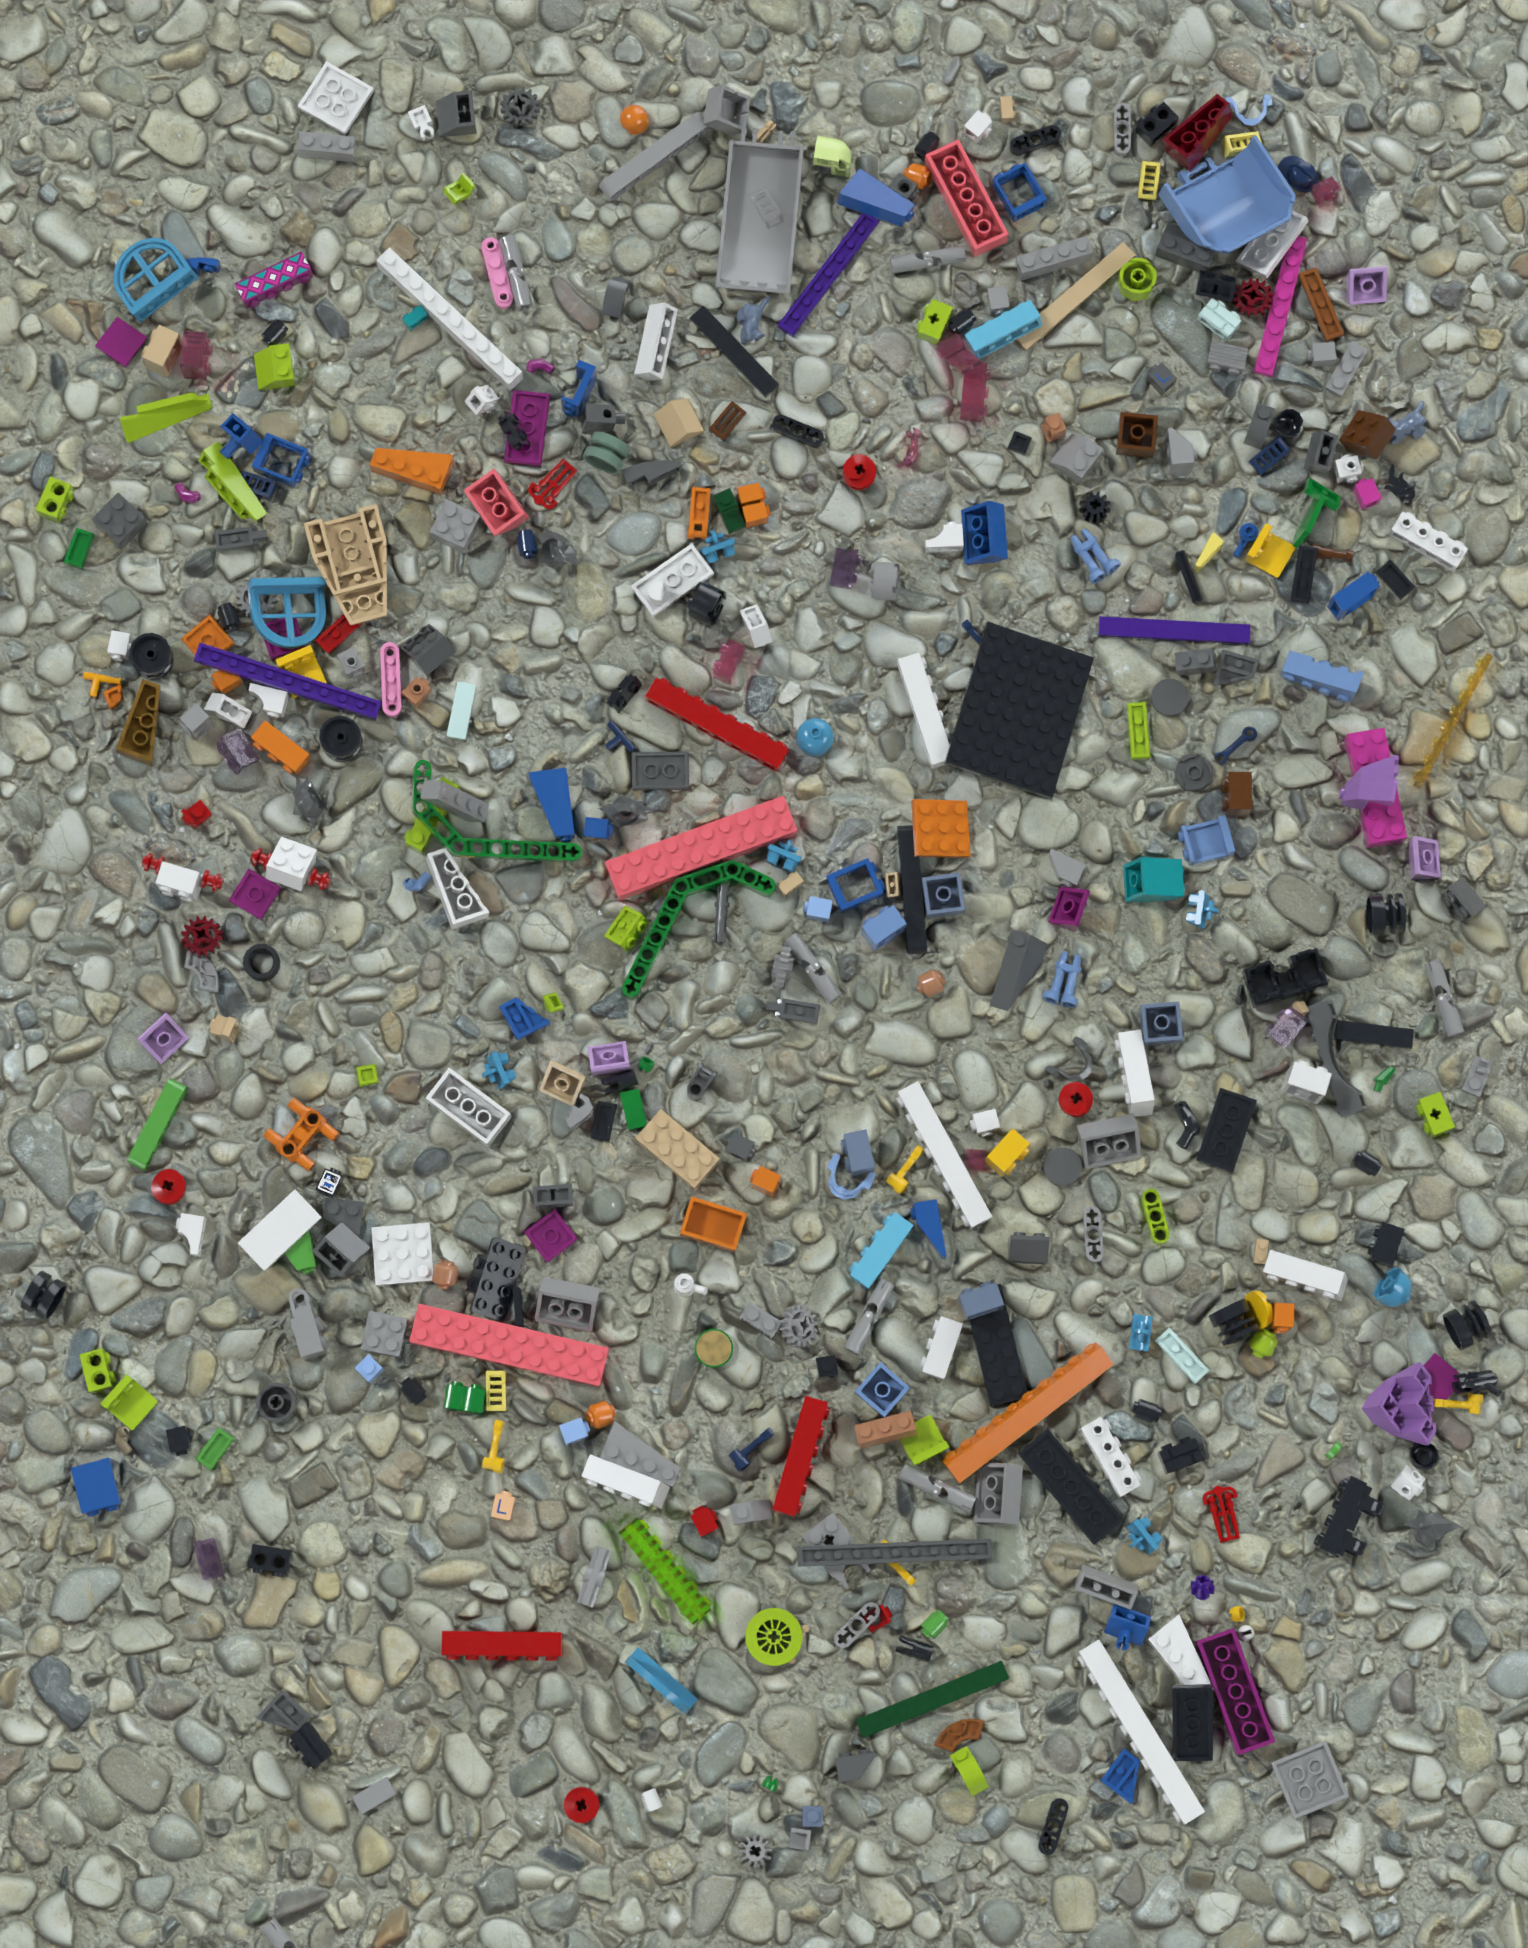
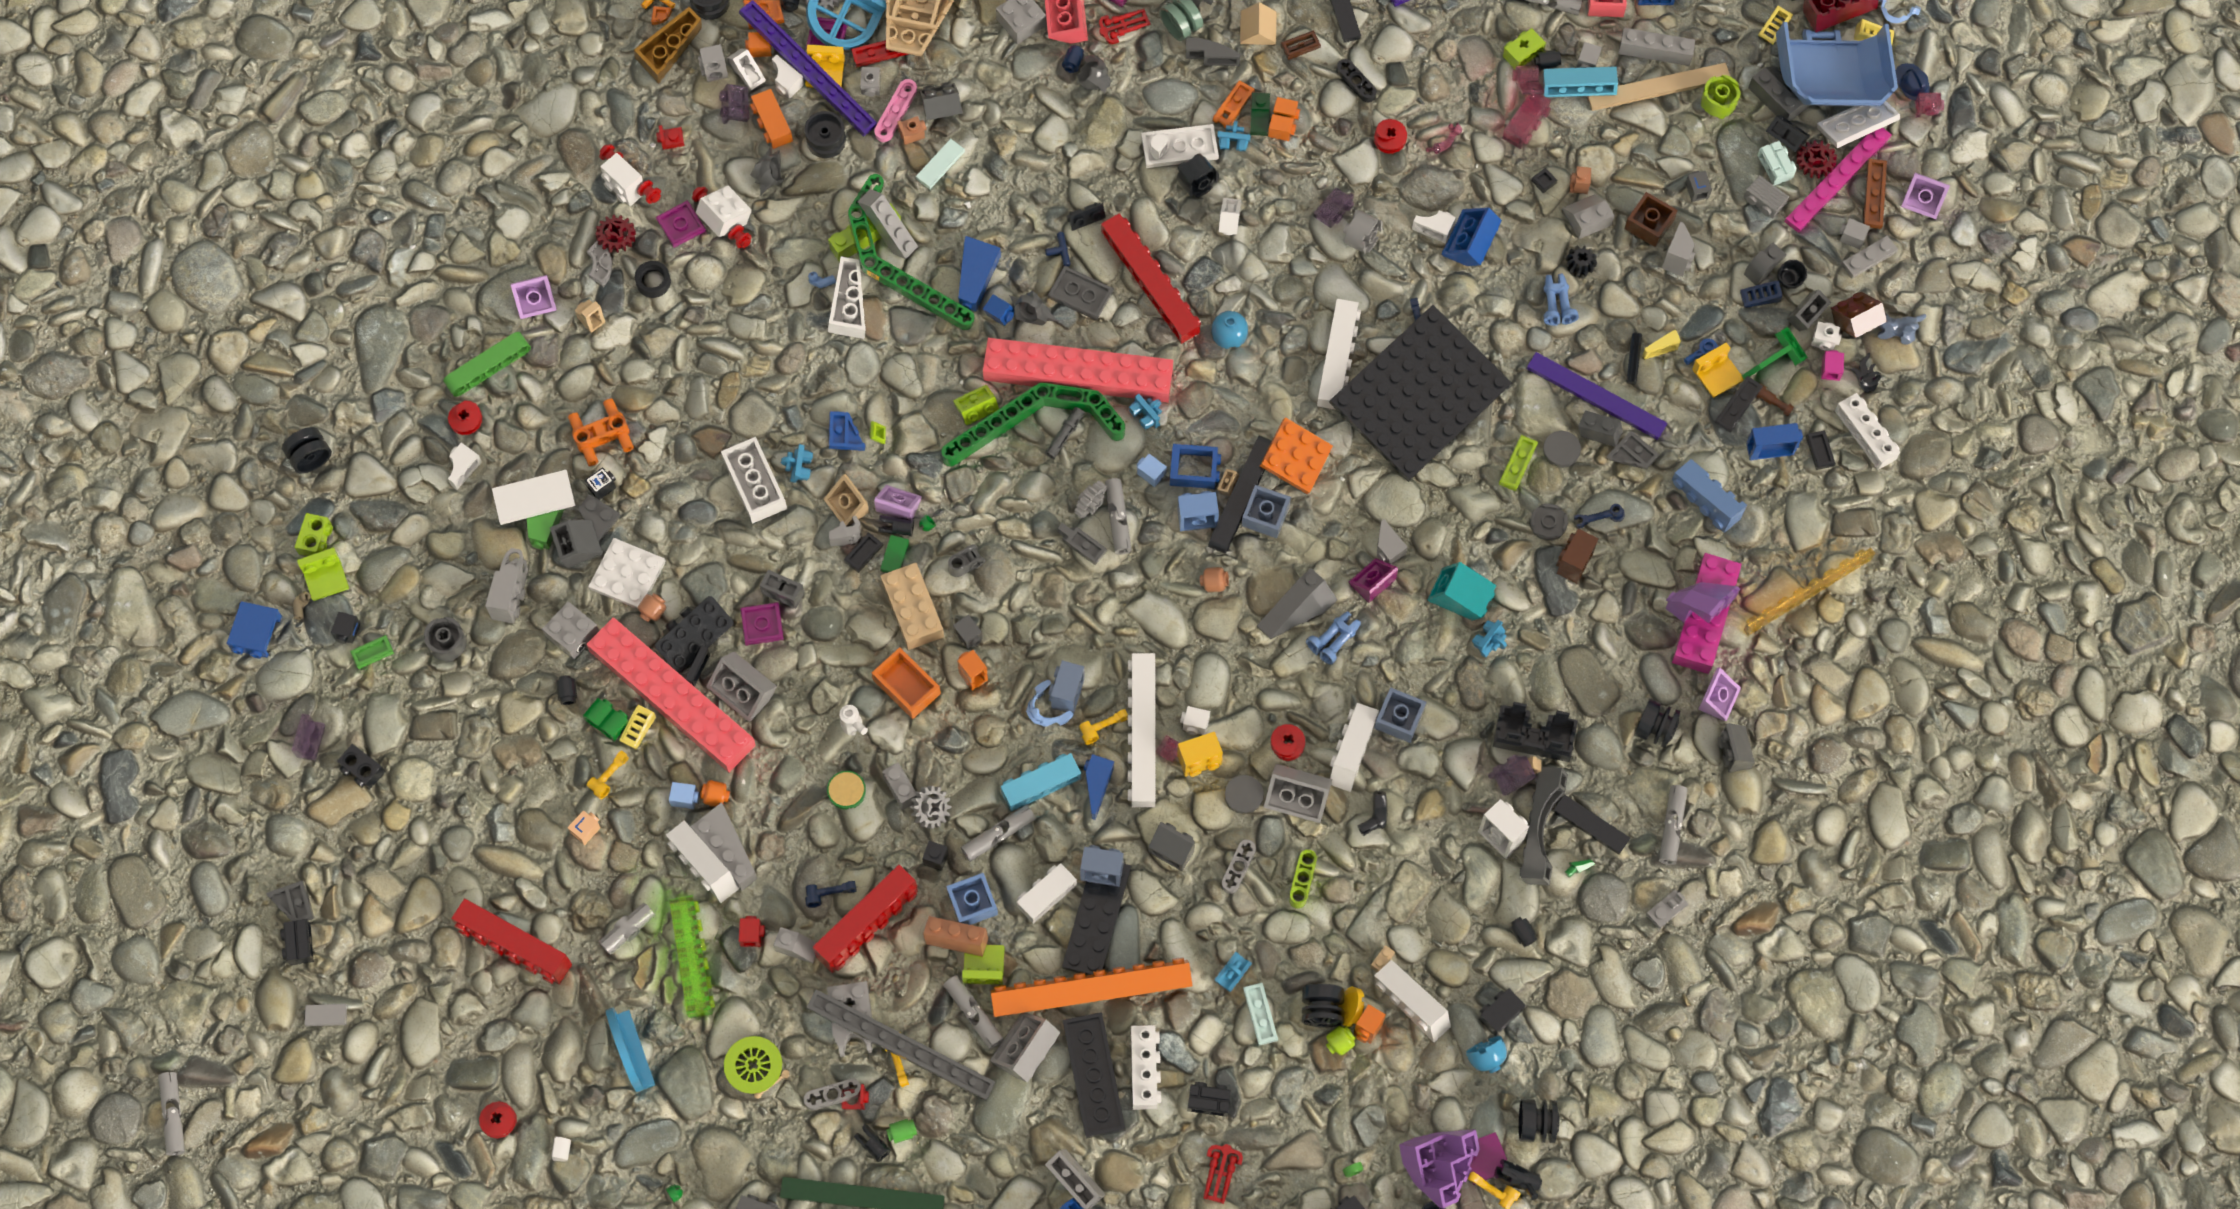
camera: 30 degrees right, 10 degrees down
light blue brick [355,1354,384,1384] -> none
lime tile [356,1064,379,1087] -> none
clear pink brick [711,638,746,685] -> none
tan piece [777,871,804,897] -> none
dark grey helmet [1045,1037,1092,1080] -> none
dark azure hips [1127,1517,1163,1555] -> none
black brick [1131,1399,1162,1423] -> none
medium blue panel [1178,815,1235,866] -> none
black plate [1196,1088,1257,1173] -> none
lime brick [1415,1091,1455,1138] -> none

